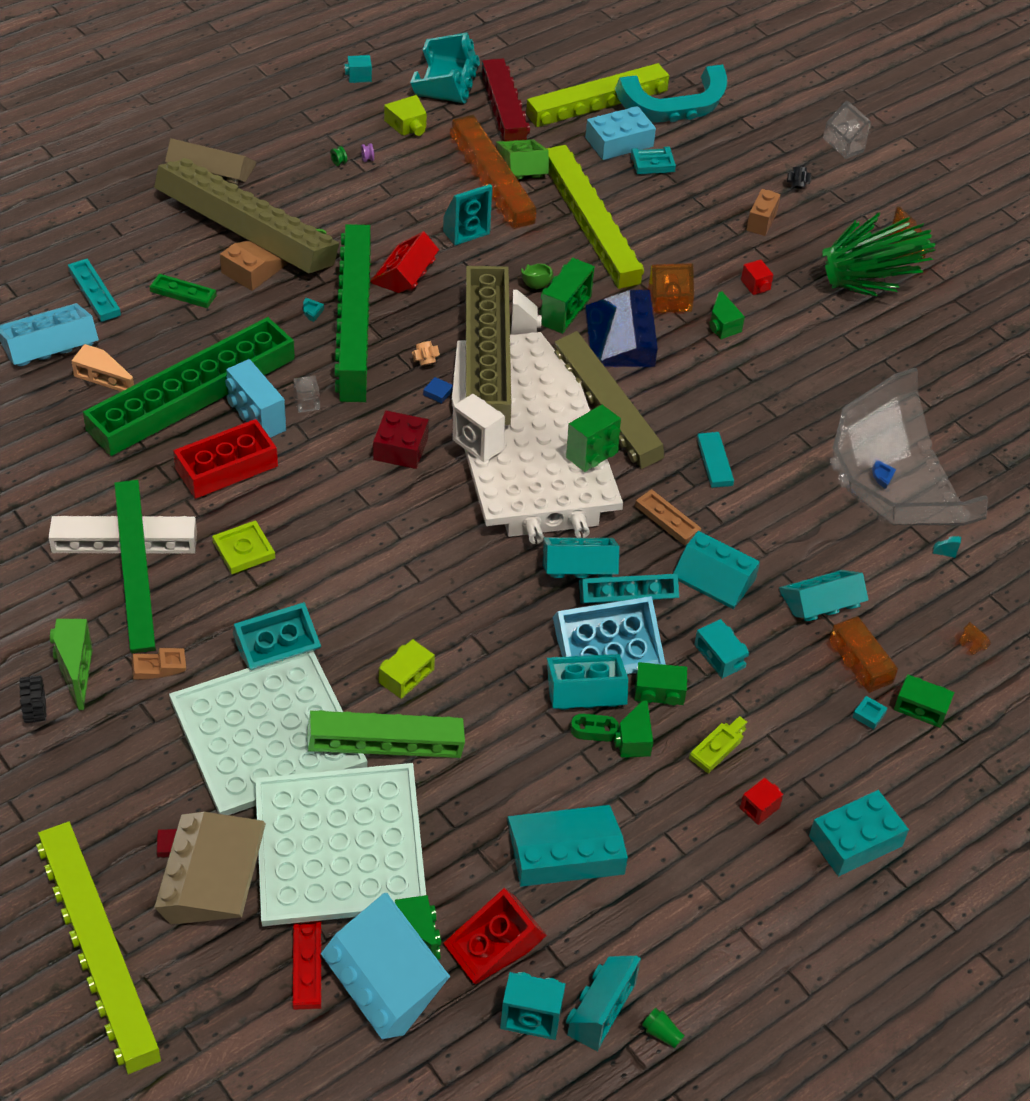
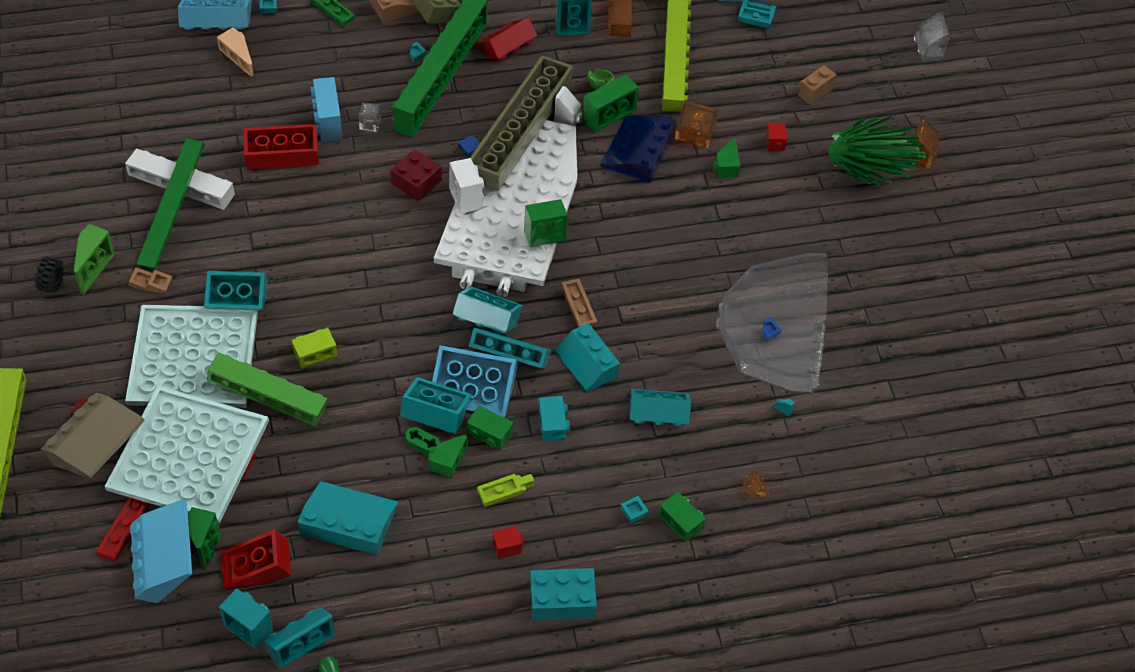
camera: 25 degrees right, 5 degrees up
green brick [83,317,295,456] -> none
lime plate [212,520,275,574] -> none
light nougat gear [412,341,440,366] -> none
olive brick [554,331,664,469] -> none
teal tile [697,432,734,488] -> none
black gear [787,166,812,189] -> none
clear orange brick [830,616,898,693] -> none

